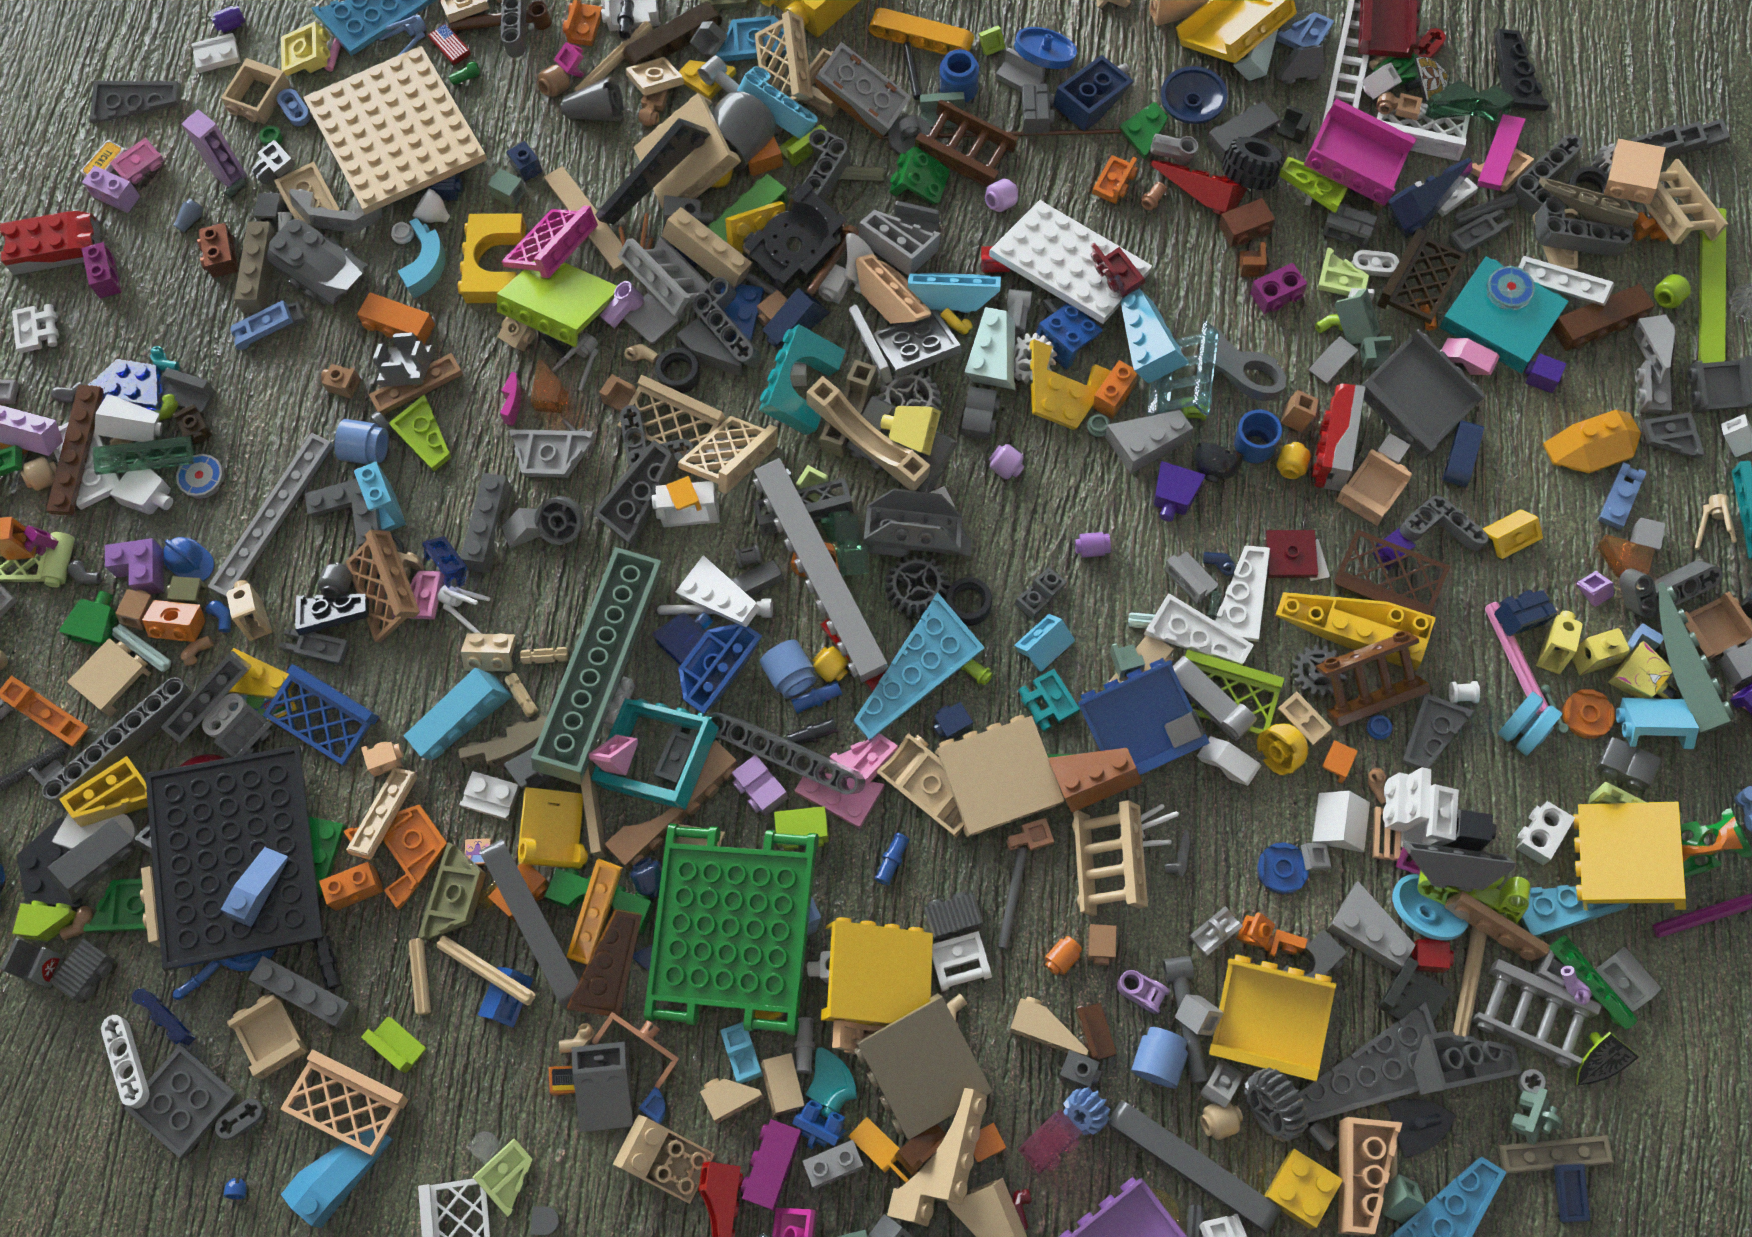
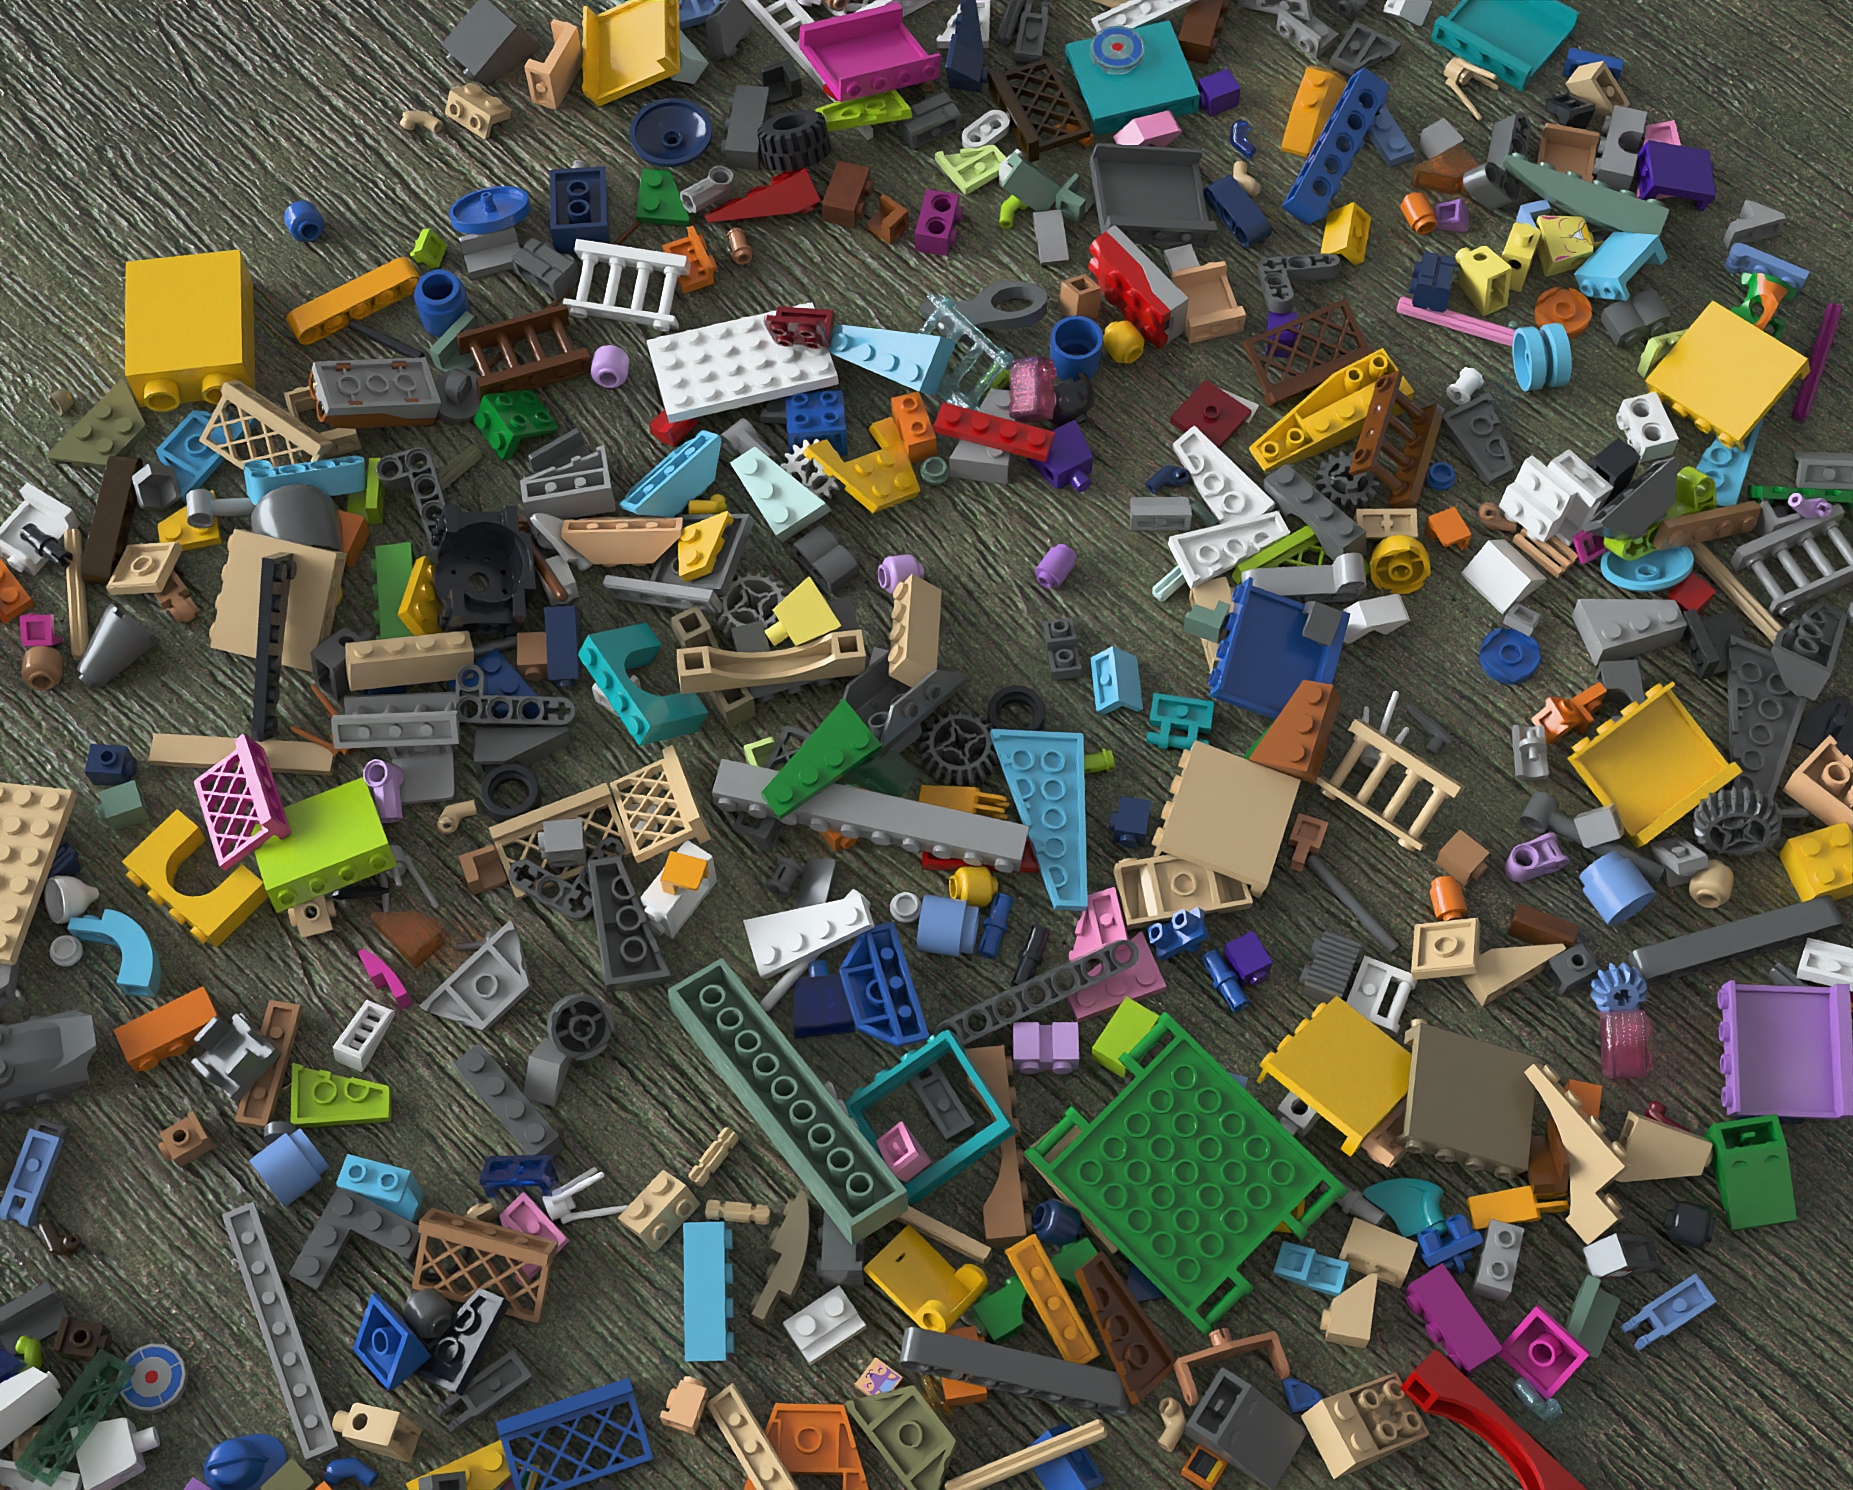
camera: 55 degrees left, 5 degrees down
none -> dark brown arm [37,1220,82,1257]
none -> white slope [333,1000,395,1072]
none -> blue slope [353,1293,431,1391]
none -> light grey brick [538,818,587,868]
none -> white fence [563,239,691,332]
none -> yellow wing [678,511,734,583]
none -> green wing [761,698,882,820]
none -> tan brick [888,574,942,688]
none -> white plate [890,892,922,923]
none -> light orange arm [918,785,1010,820]
none -> red plate [934,402,1055,462]
none -> clear pink brick [1009,356,1056,422]
none -> blue hips [1148,907,1209,961]
none -> dark purple brick [1223,931,1273,987]
none -> clear blue arm [1230,120,1256,159]
none -> tan arm [1233,161,1261,197]
none -> dark grey arch [1264,463,1367,561]
none -> blue brick [1282,67,1390,226]
none -> orange brick [1400,192,1438,235]
none -> tan plate [1411,918,1480,980]

